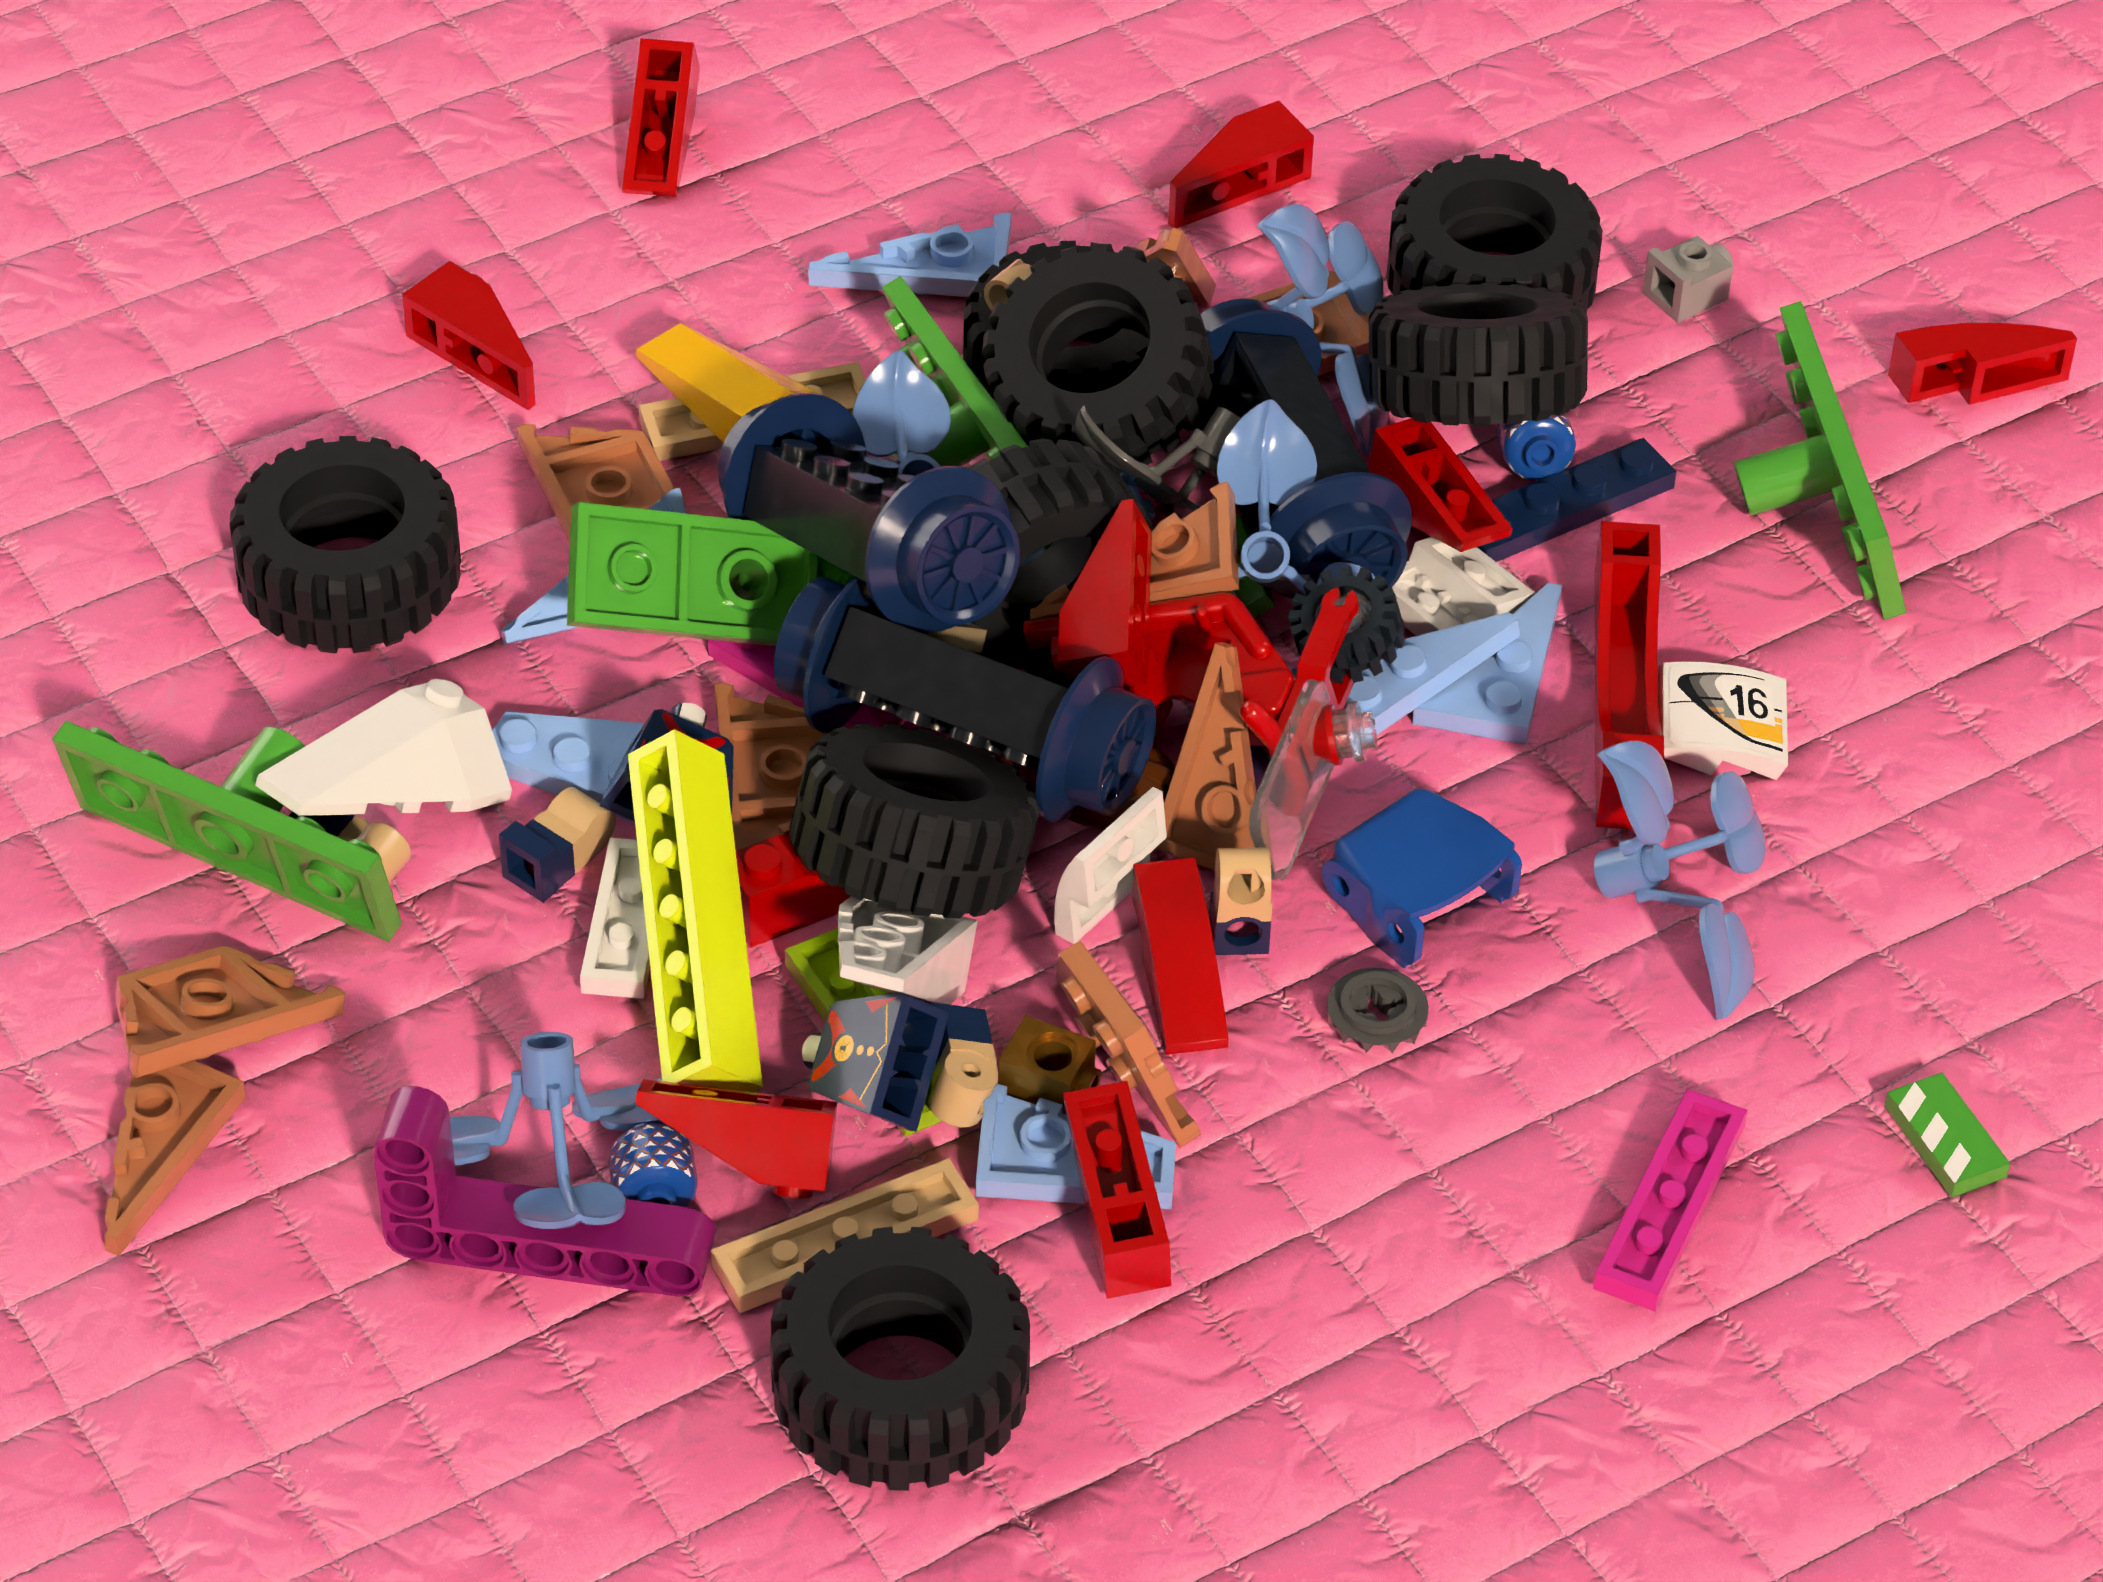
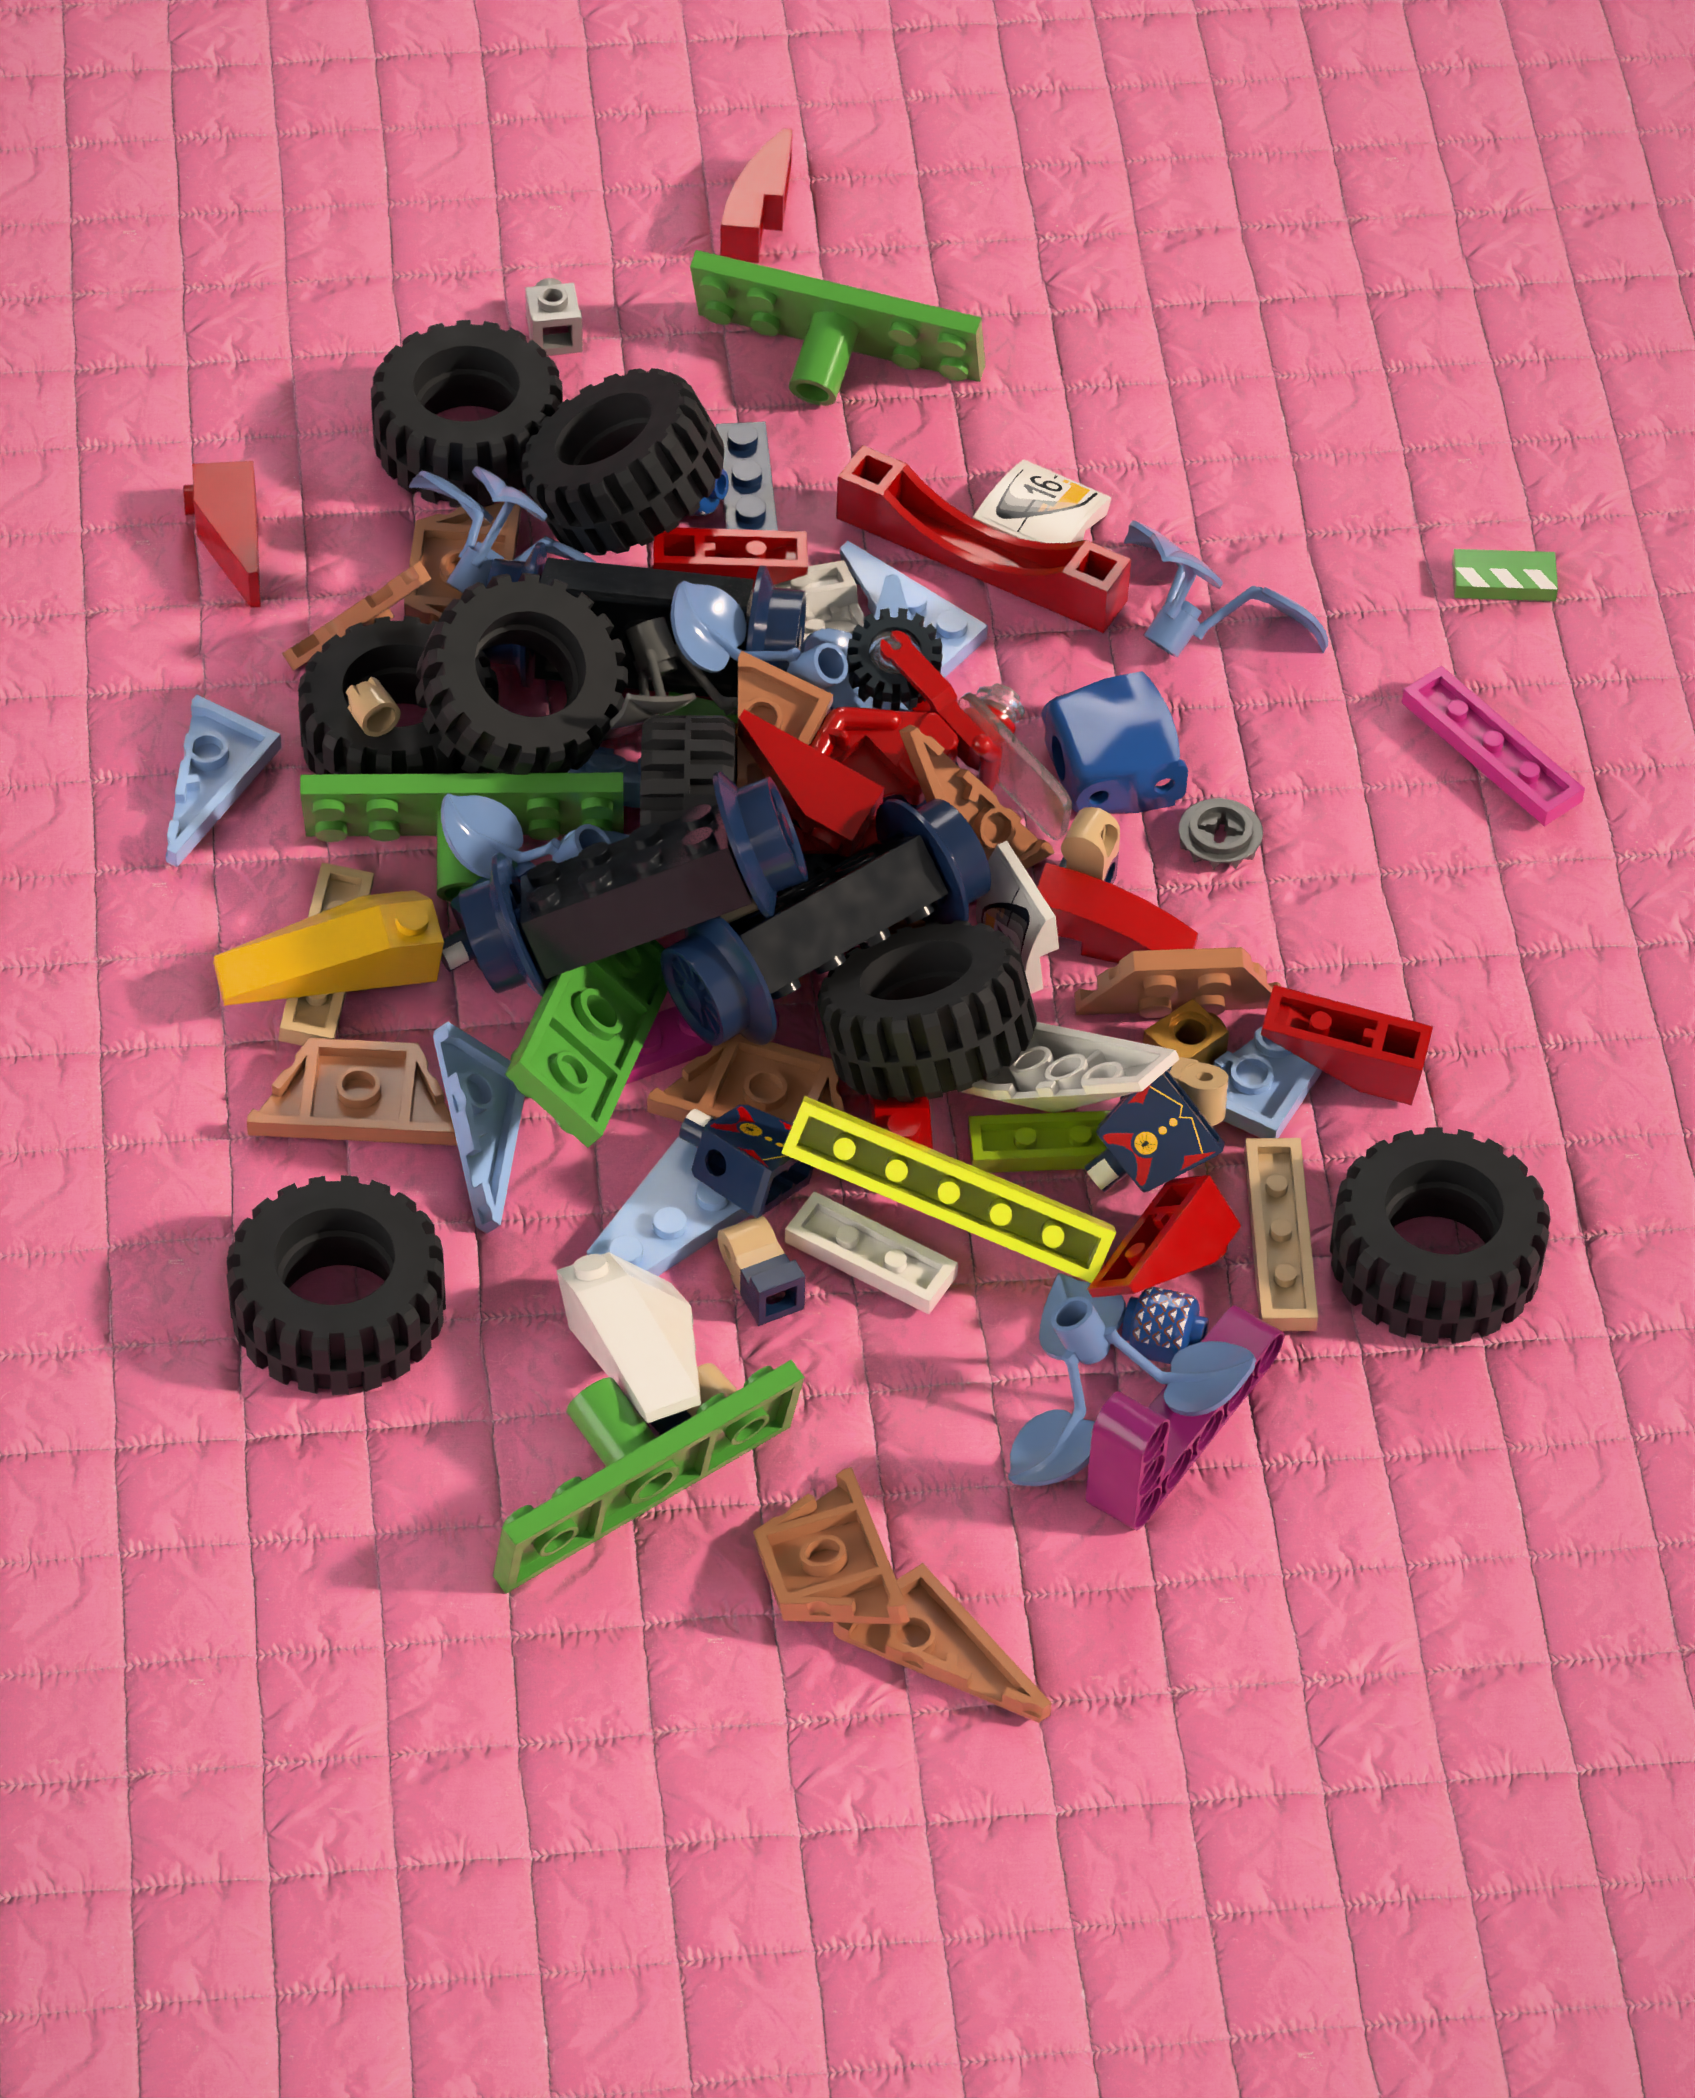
camera: 65 degrees left, 5 degrees up
red slope [402,261,536,410] -> none

